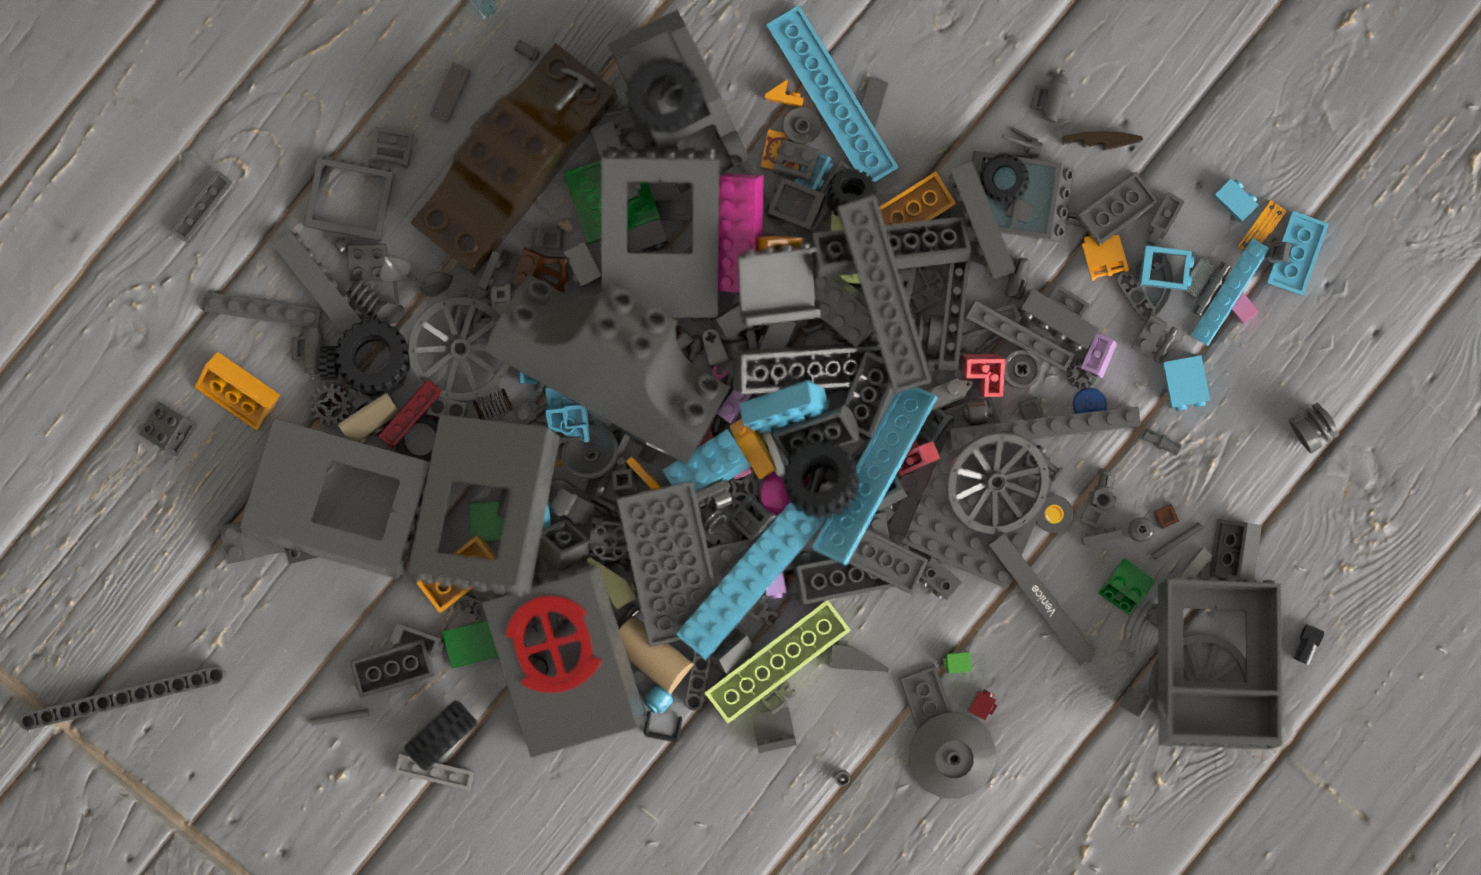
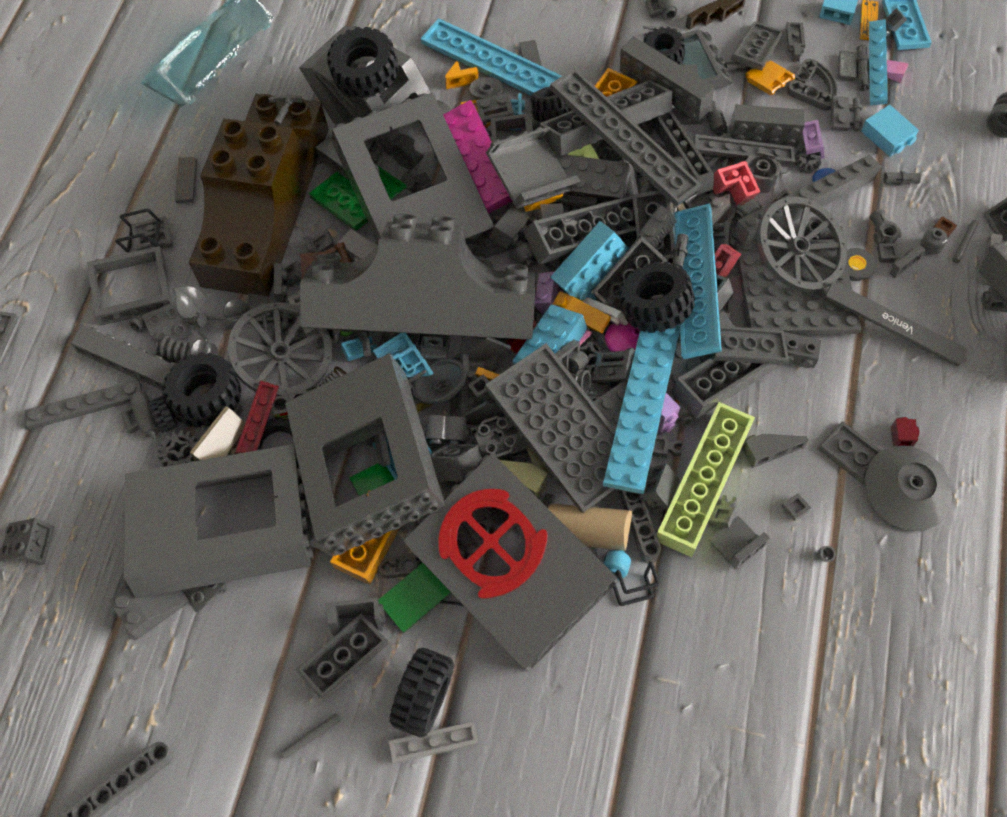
camera: 25 degrees left, 25 degrees down
light orange slope [194,352,280,431] -> none
light grey piece [702,329,729,367] -> none
bright green brick [943,652,972,673] -> none
green slope [1098,558,1155,615] -> none
medium azure window [1139,246,1194,291] -> none
none -> black piece [115,208,161,252]
none -> dark grey brick [637,205,677,249]
none -> dark grey pin [672,234,689,268]
none -> dark grey plate [782,493,811,521]

